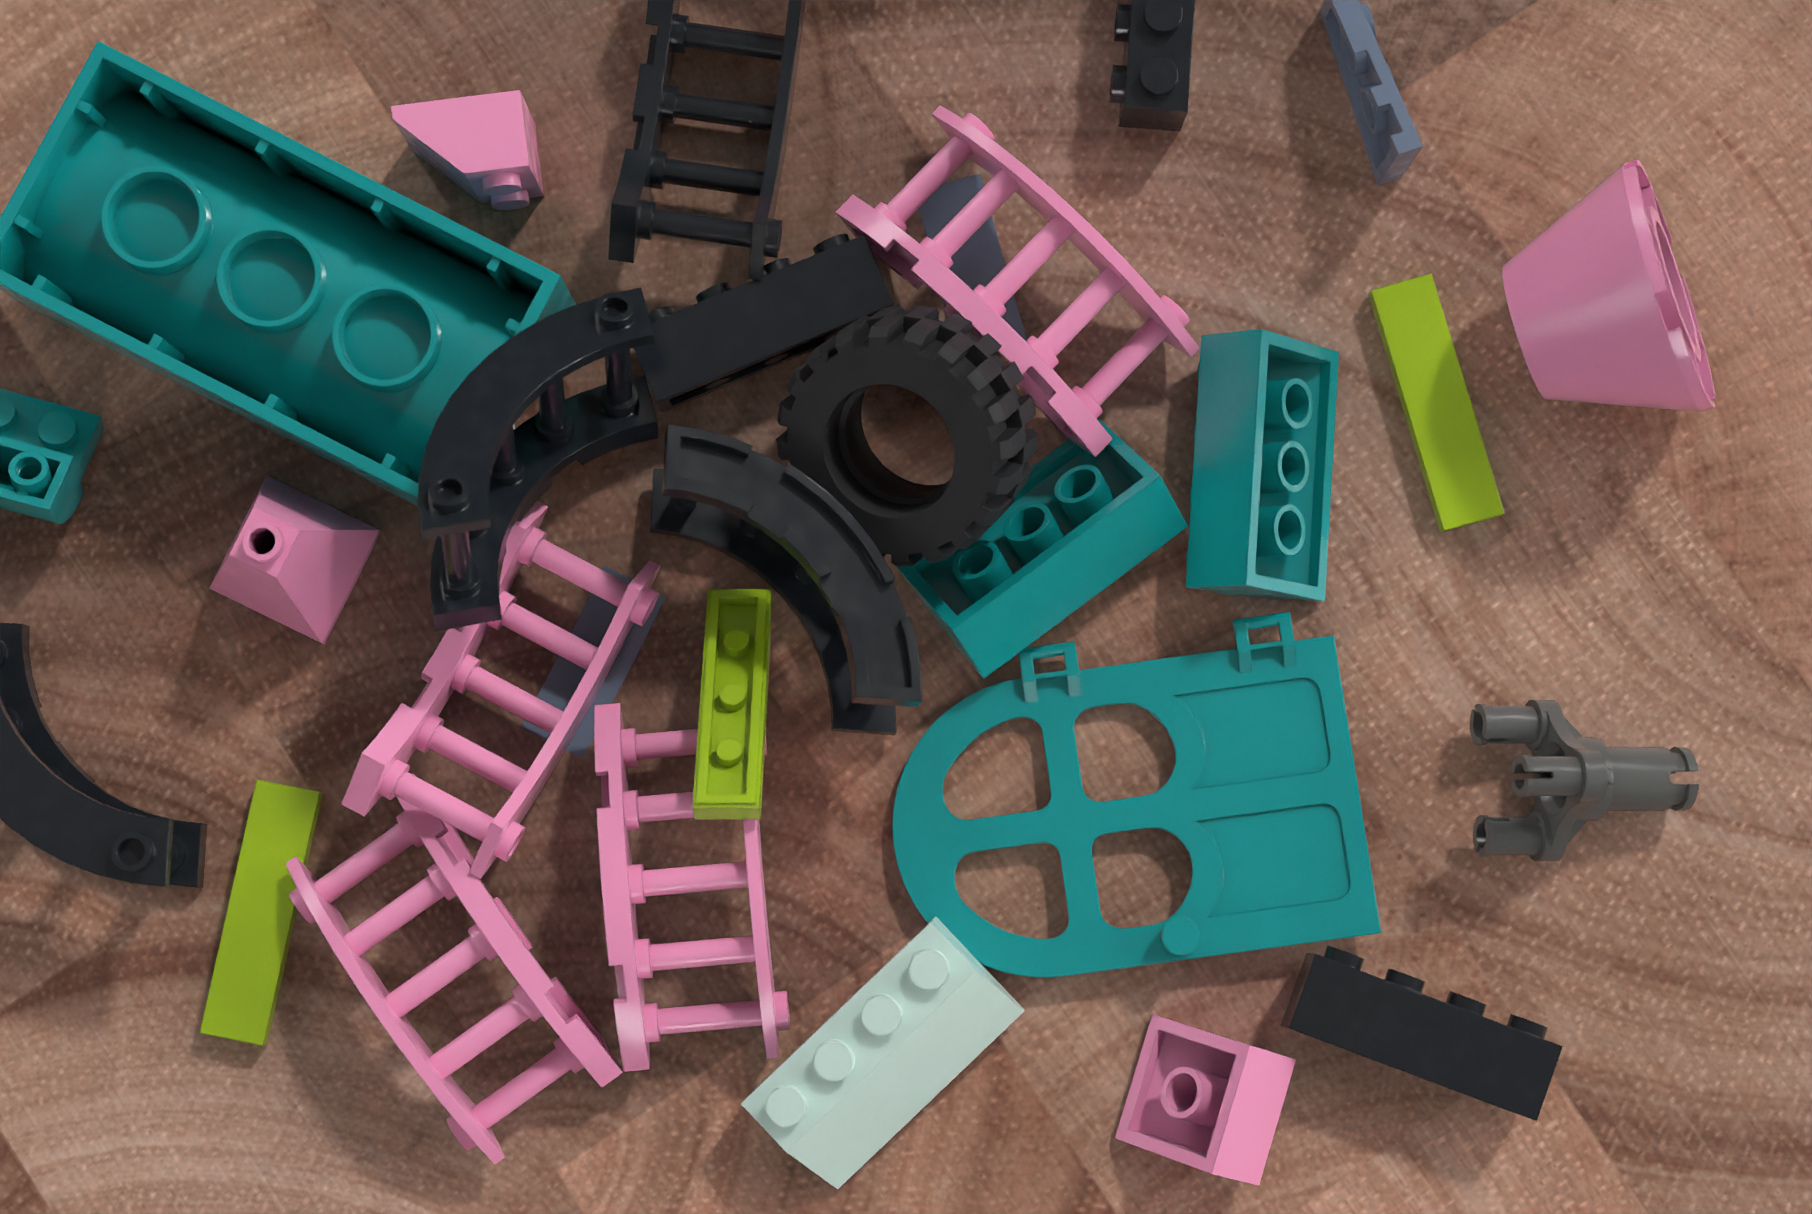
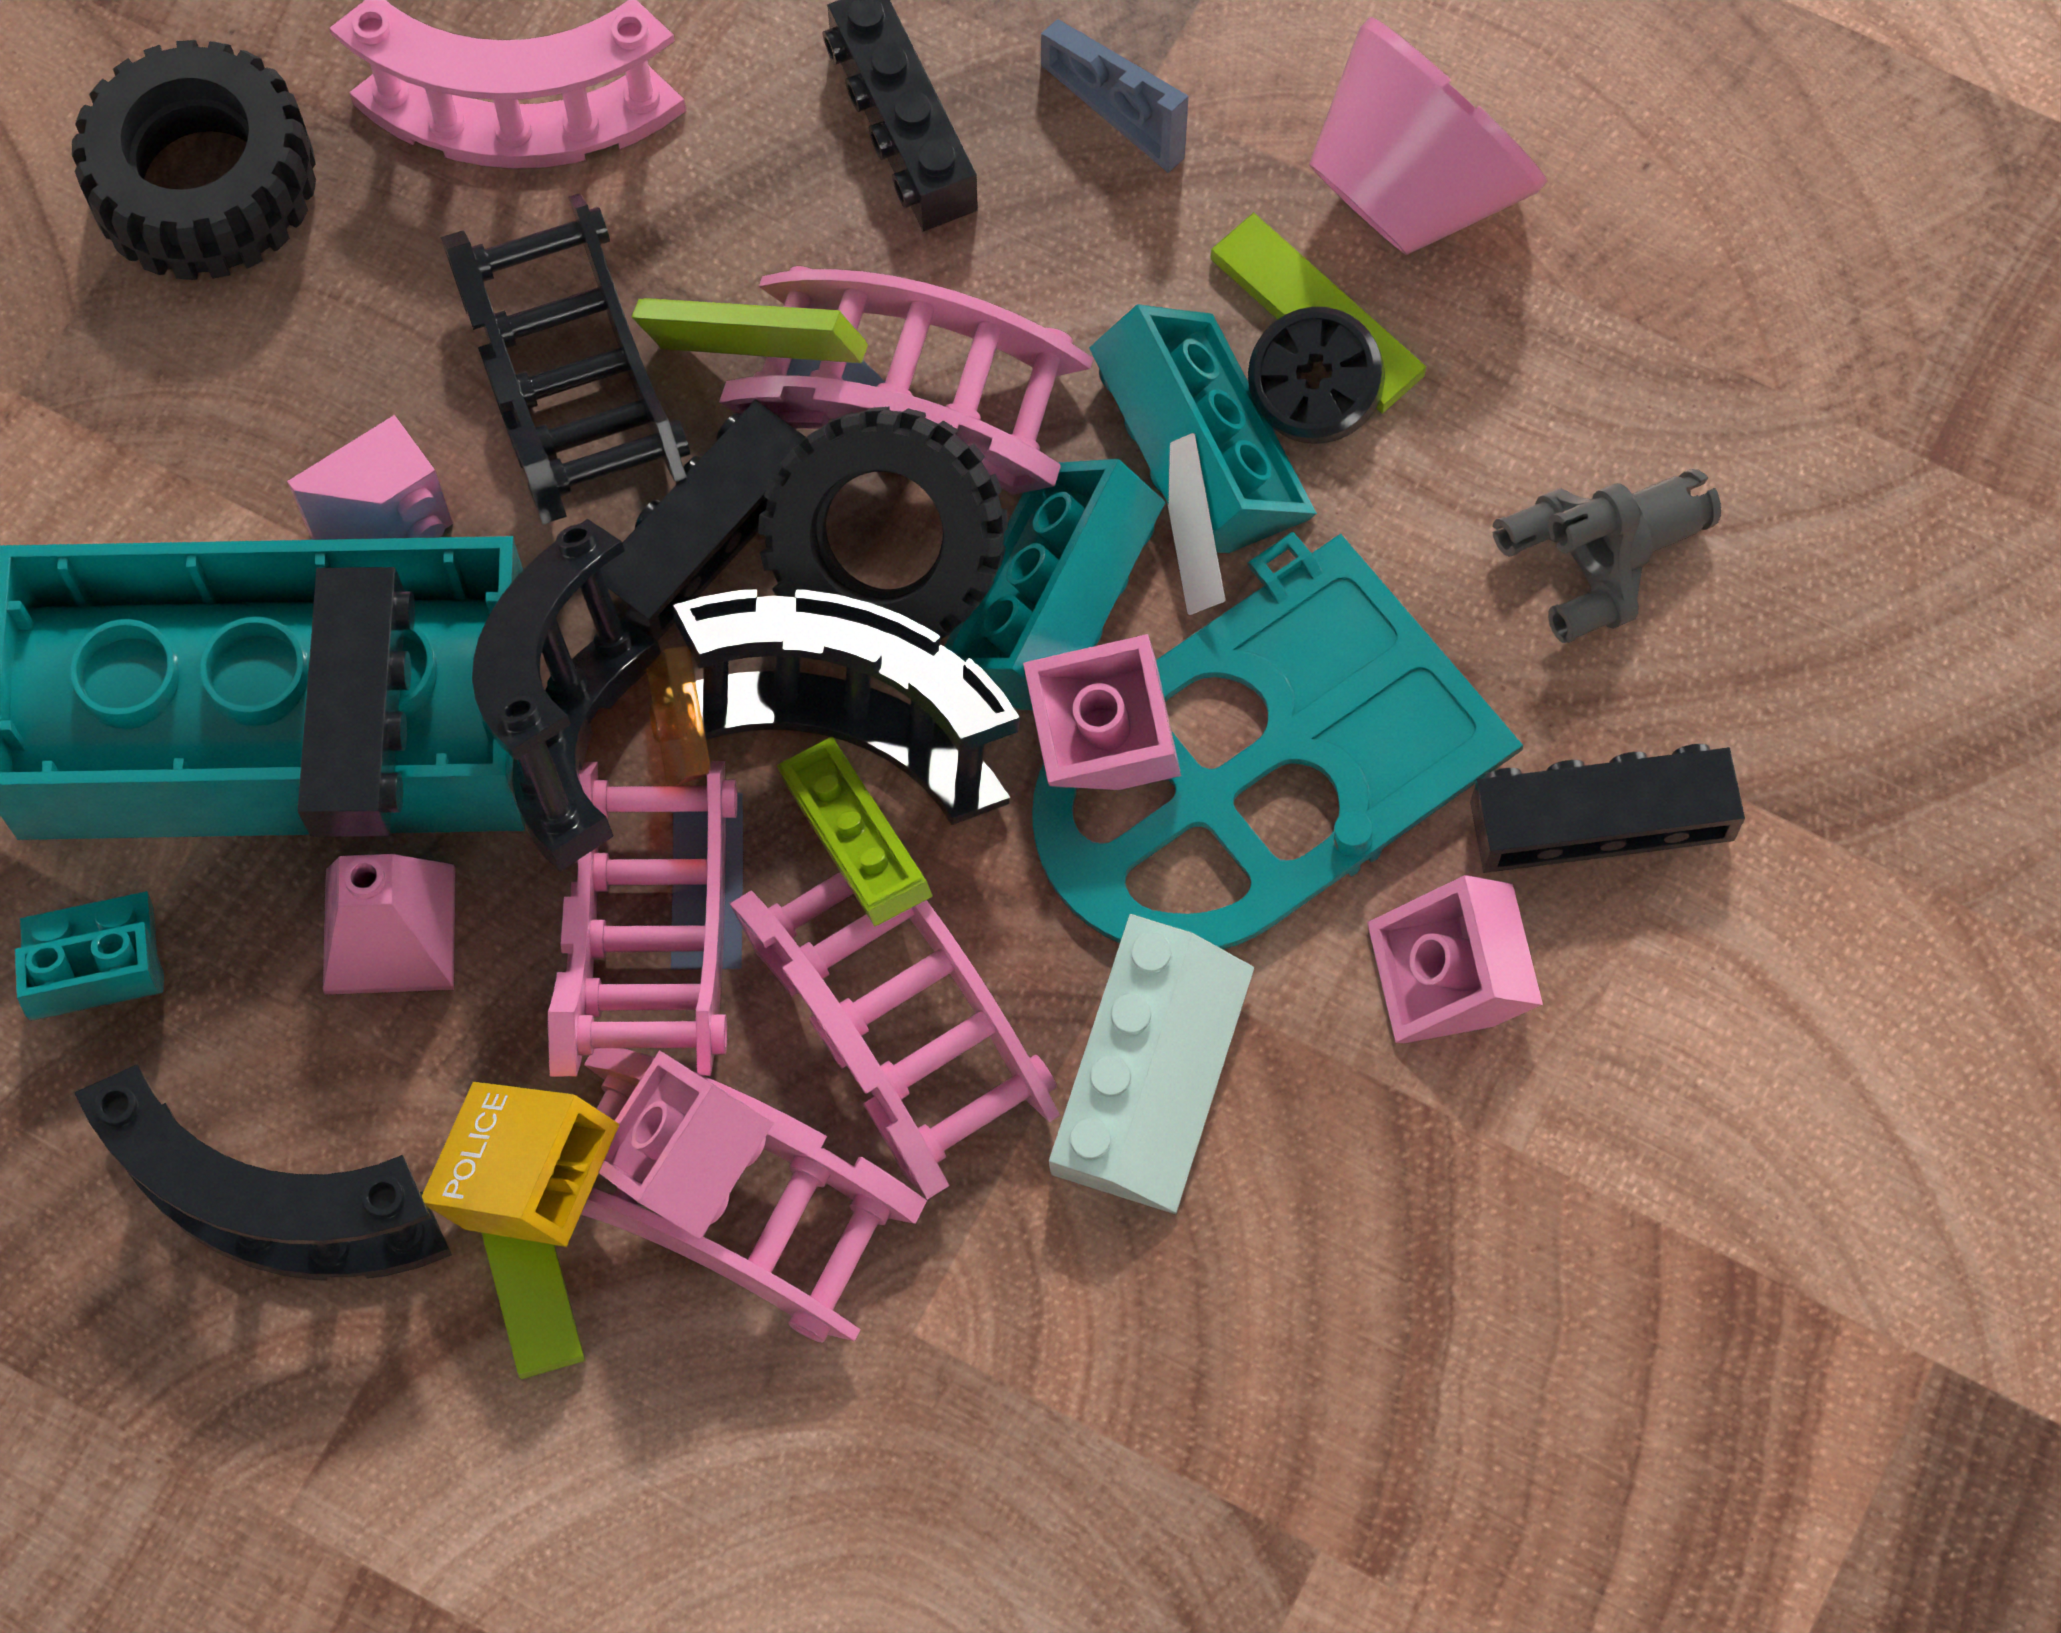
camera: 25 degrees left, 15 degrees down
none -> black brick [297,567,415,837]
none -> yellow brick [422,1082,620,1247]
none -> bright pink slope [599,1050,774,1239]
none -> lime tile [631,298,868,363]
none -> clear orange plate [647,646,711,786]
none -> bright pink slope [1023,634,1181,790]
none -> white sticker [1167,433,1225,615]
none -> black wheel [1248,307,1385,444]

